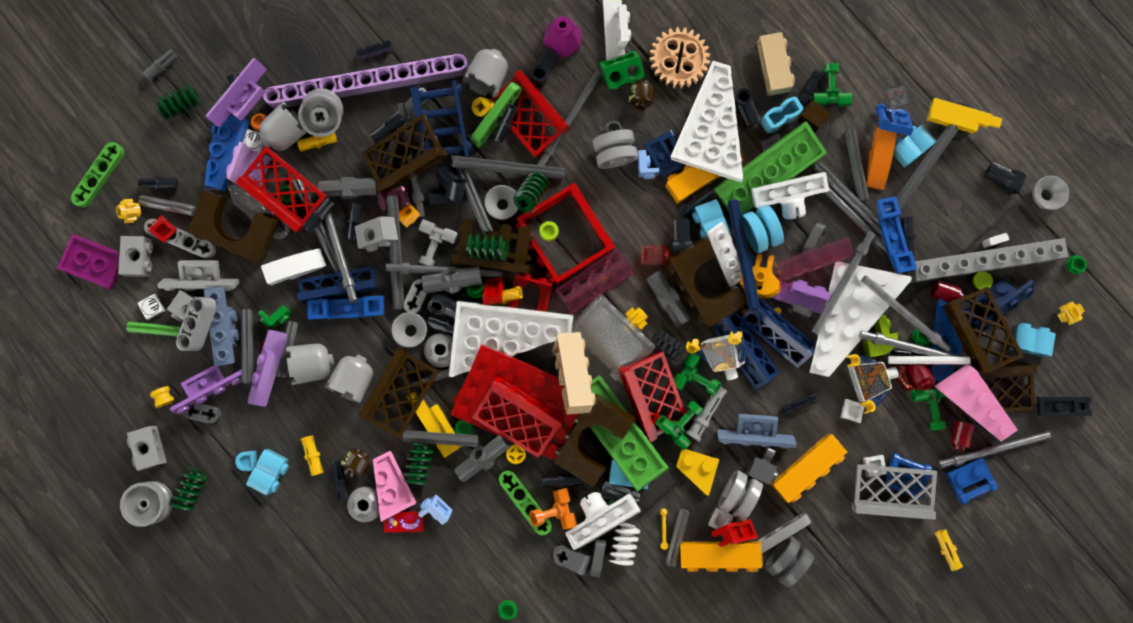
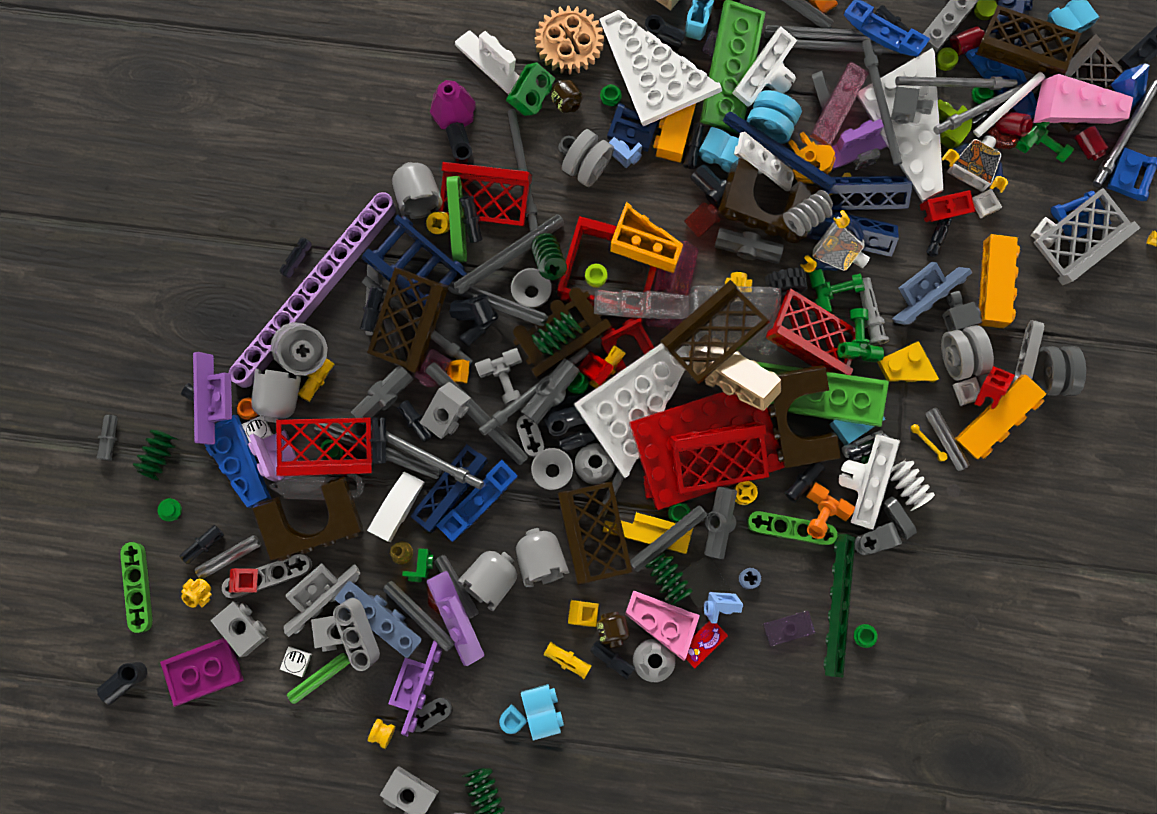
camera: 40 degrees left, 5 degrees down
none -> black piece [97,662,147,705]
none -> green plate [158,498,182,522]
none -> clear yellow cone [390,541,413,564]
none -> yellow slope [568,600,599,627]
none -> clear slope [594,290,689,319]
none -> green plate [600,84,622,106]
none -> light orange wedge [610,202,683,273]
none -> dark brown fence [660,280,770,384]
none -> sand blue bush [739,568,761,589]
none -> clear purple plate [763,610,816,646]
none -> light grey piece [783,190,833,236]
none -> dark green plate [824,534,856,678]
none -> dark grey brick [891,86,934,124]
none -> red hinge [920,190,975,222]
none -> lime tile [935,48,958,71]
none -> blue slope [1111,64,1149,110]

